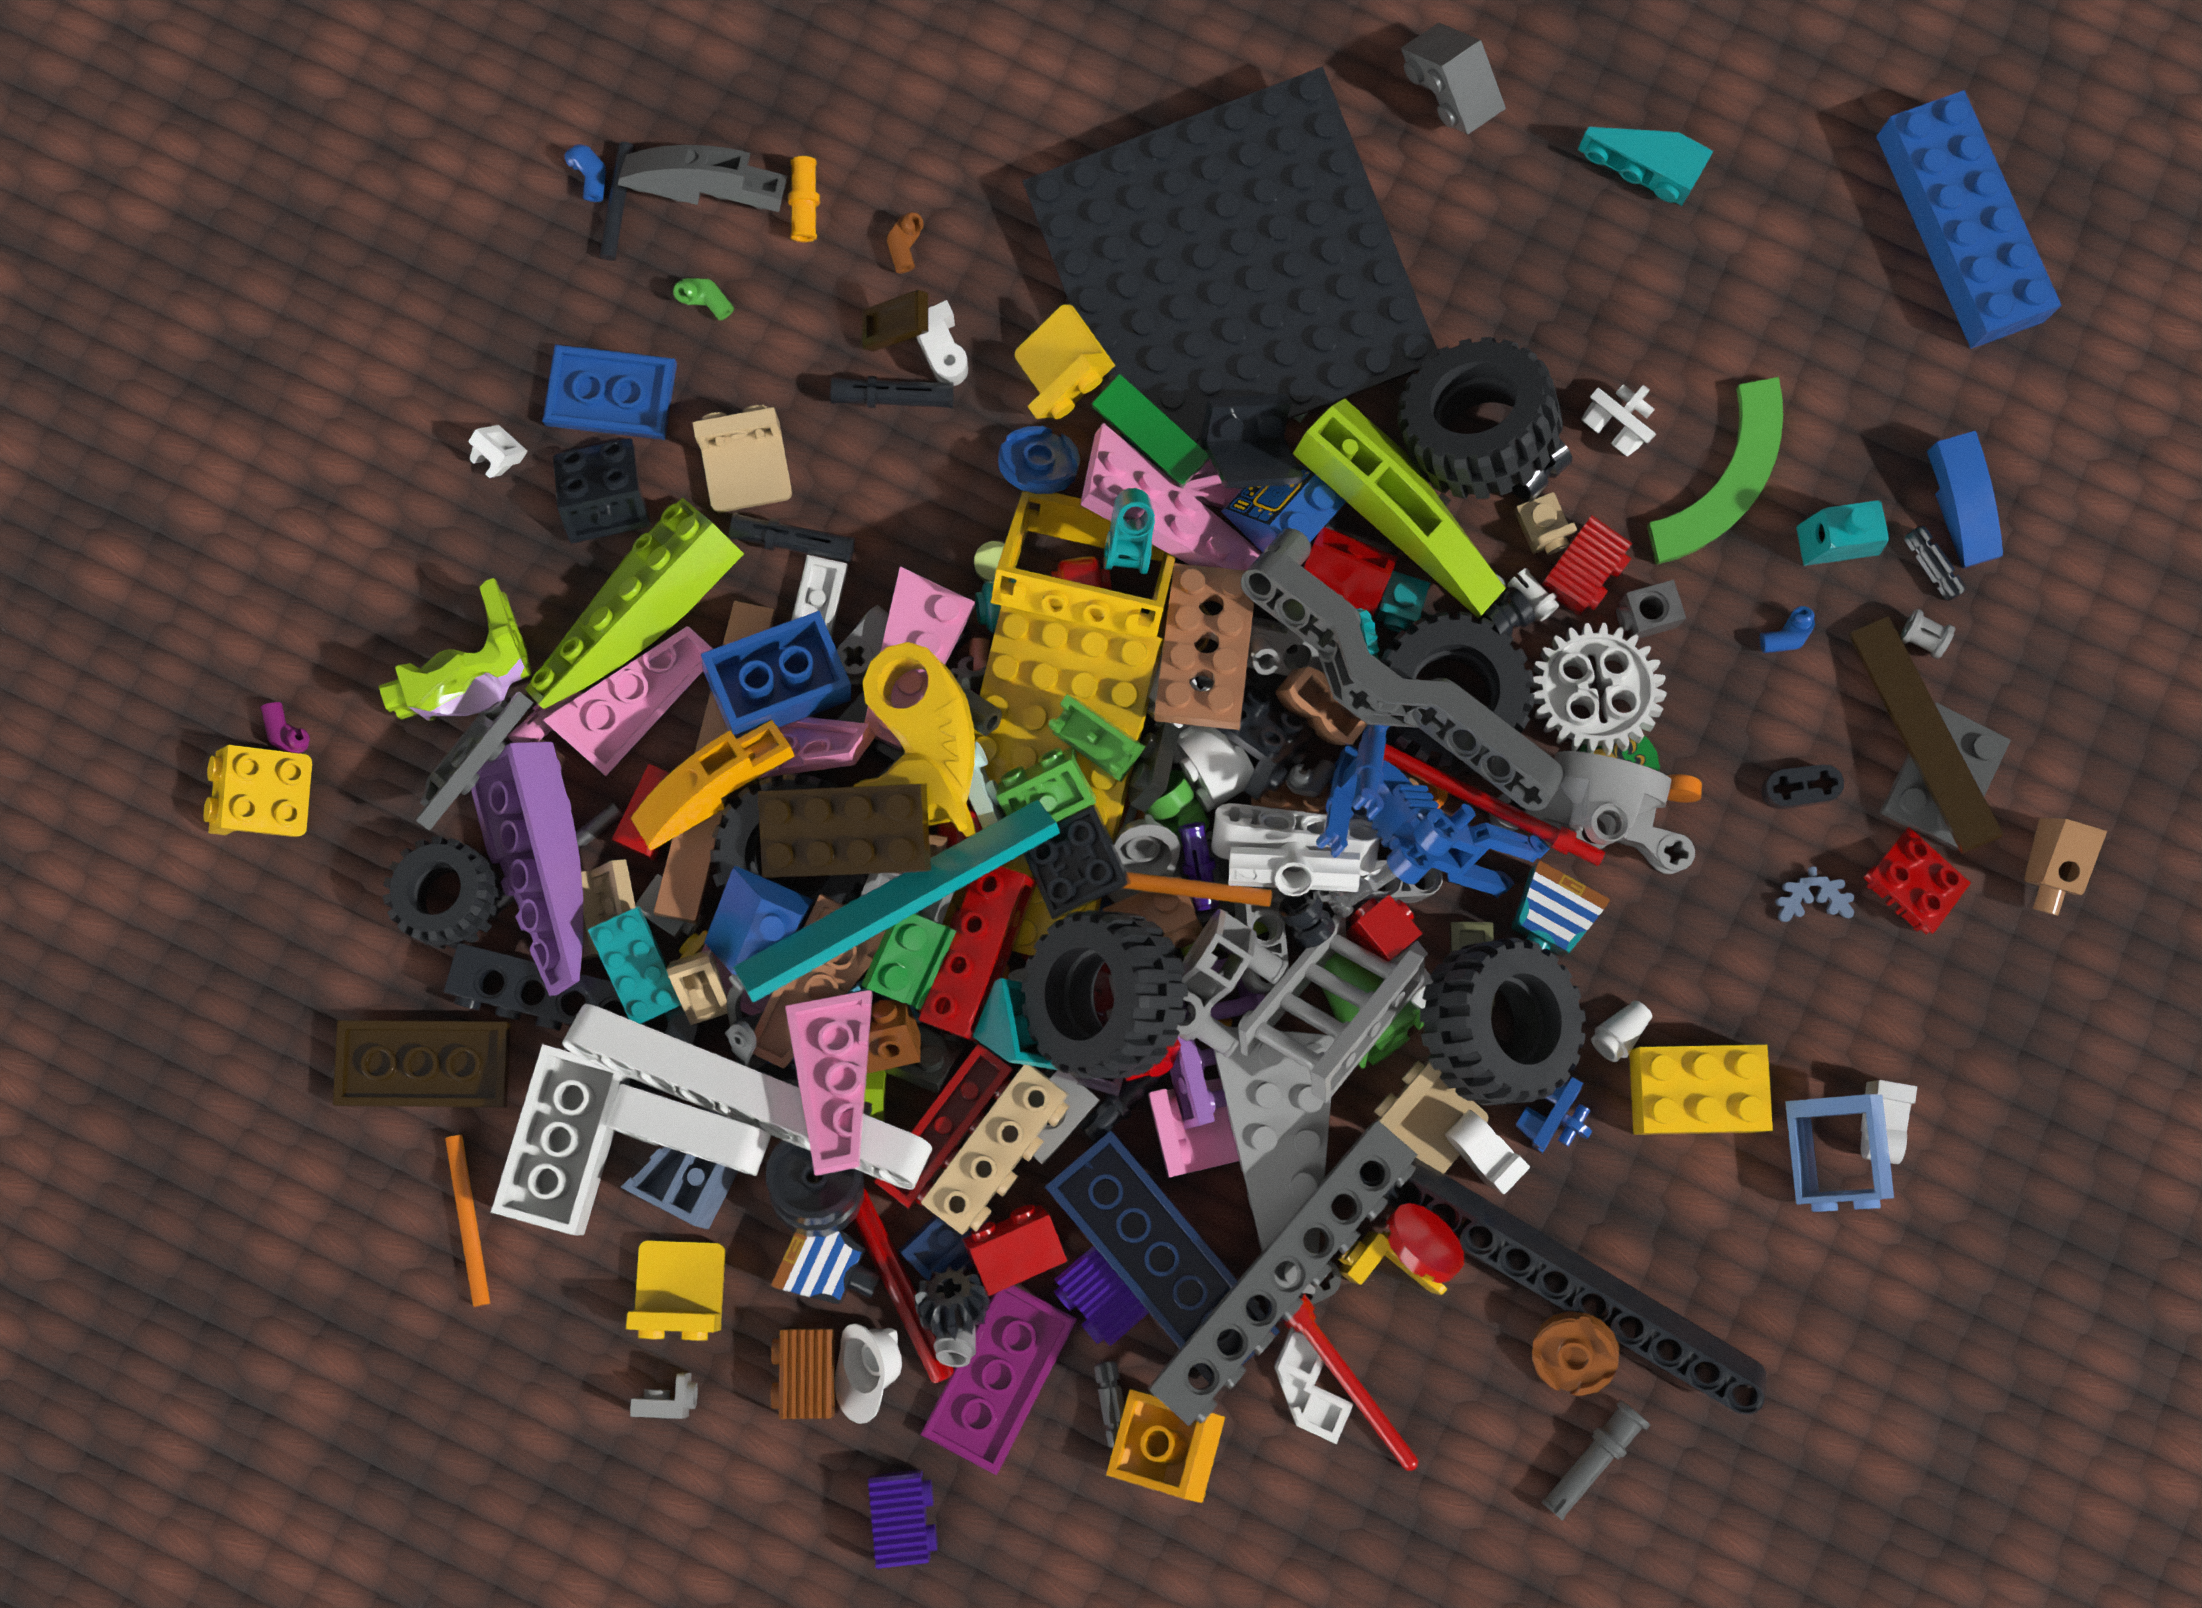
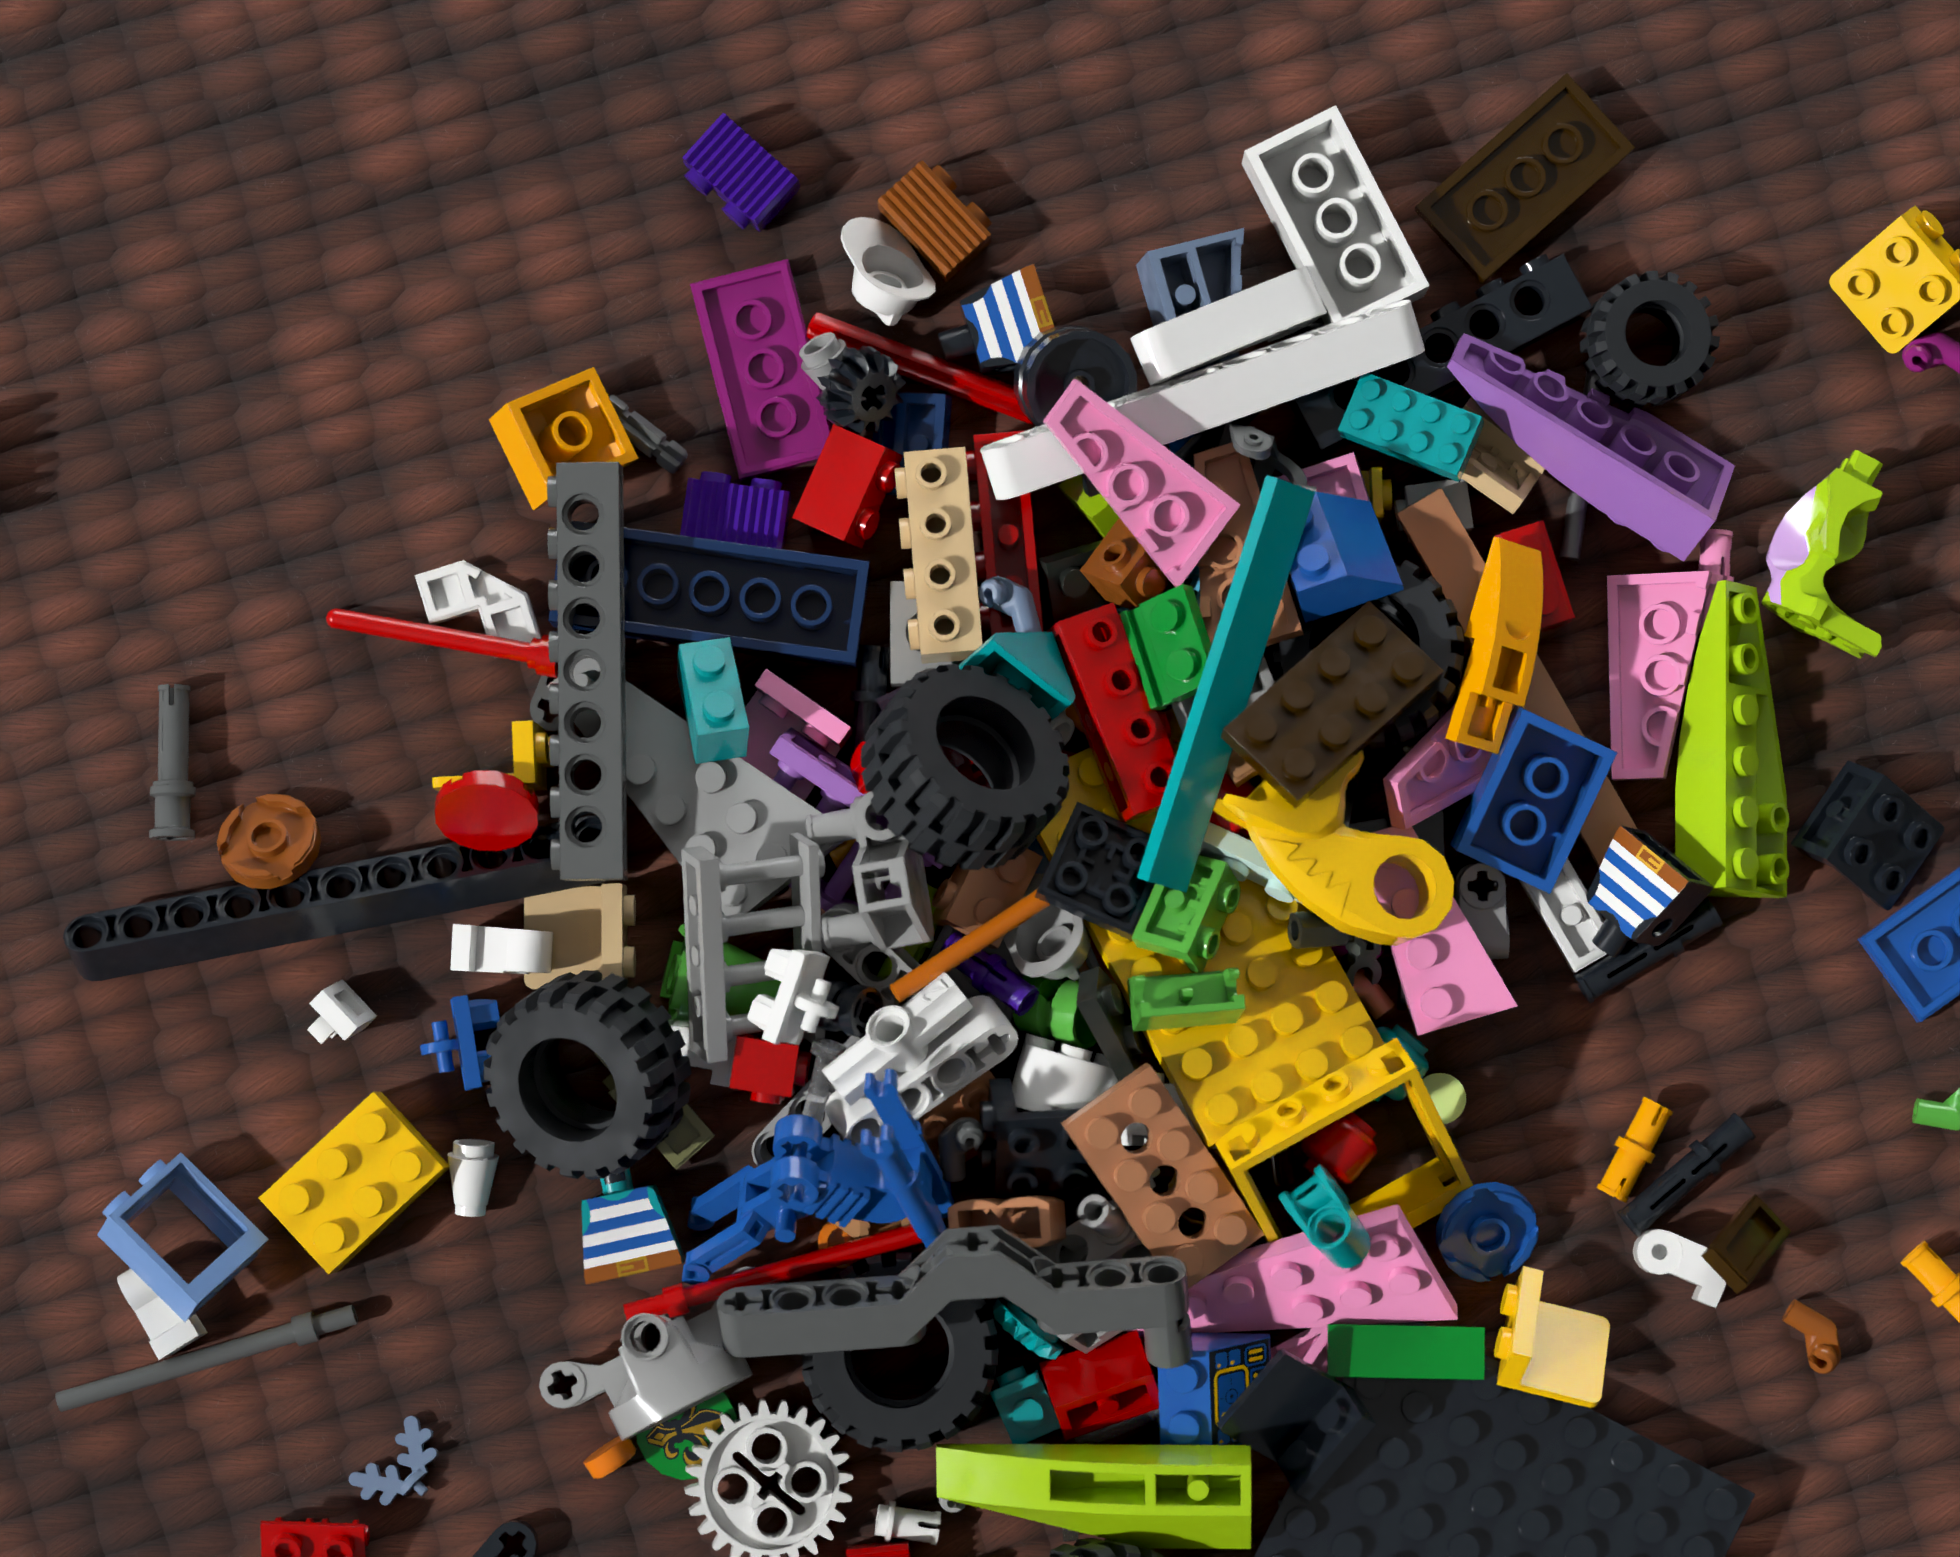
camera: 145 degrees right, 5 degrees up
dark grey wing [415,692,533,831] -> none
orange bar [445,1135,491,1307] -> none
yellow bracket [626,1241,725,1340] -> none
light grey bracket [630,1372,698,1419] -> none
tan slope [667,949,728,1025] -> none
tan bracket [693,405,792,513] -> none
black wheel [1480,587,1536,636] -> none
none -> dark grey bar [55,1304,358,1412]
none -> white tile [307,979,377,1044]
none -> teal brick [677,637,749,764]
none -> white hips [747,949,839,1045]
none -> sand blue arm [978,576,1042,632]
none -> torso [1586,825,1714,958]
none -> light orange pin [1596,1096,1673,1203]

